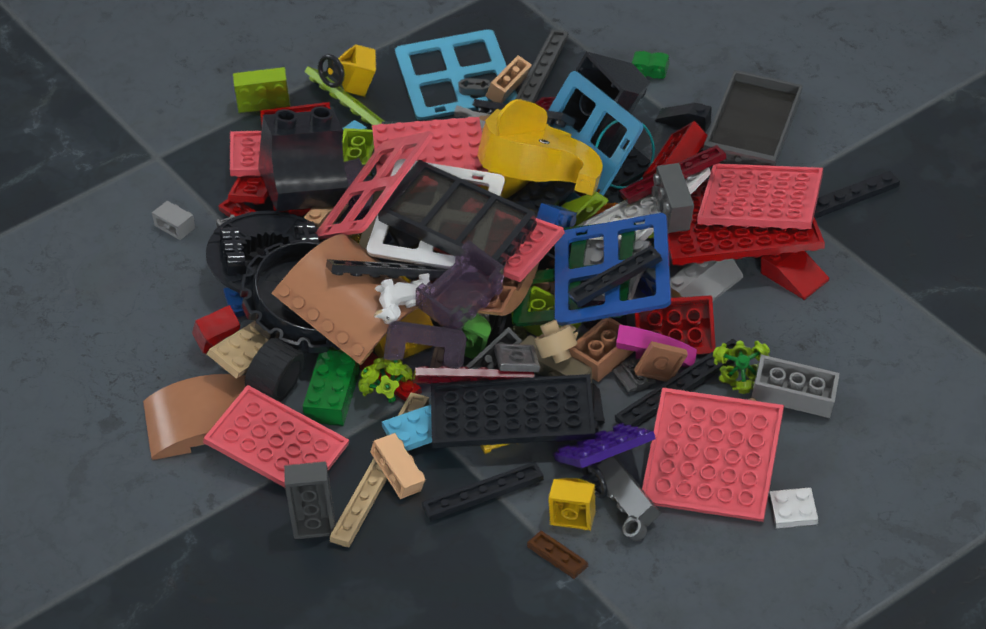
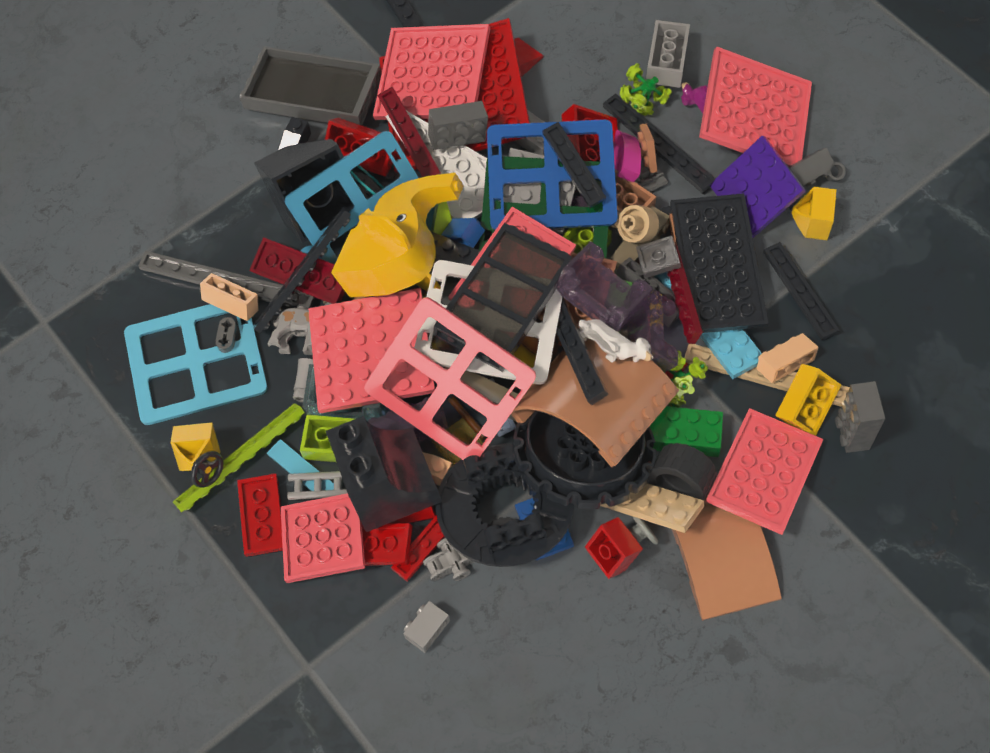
camera: 90 degrees left, 20 degrees up
lime brick [233,67,290,113] -> none
reddish brown tile [527,530,588,579] -> none
green brick [632,51,669,79] -> none
white plate [770,487,818,528] -> none
none -> yellow slope [775,364,841,436]

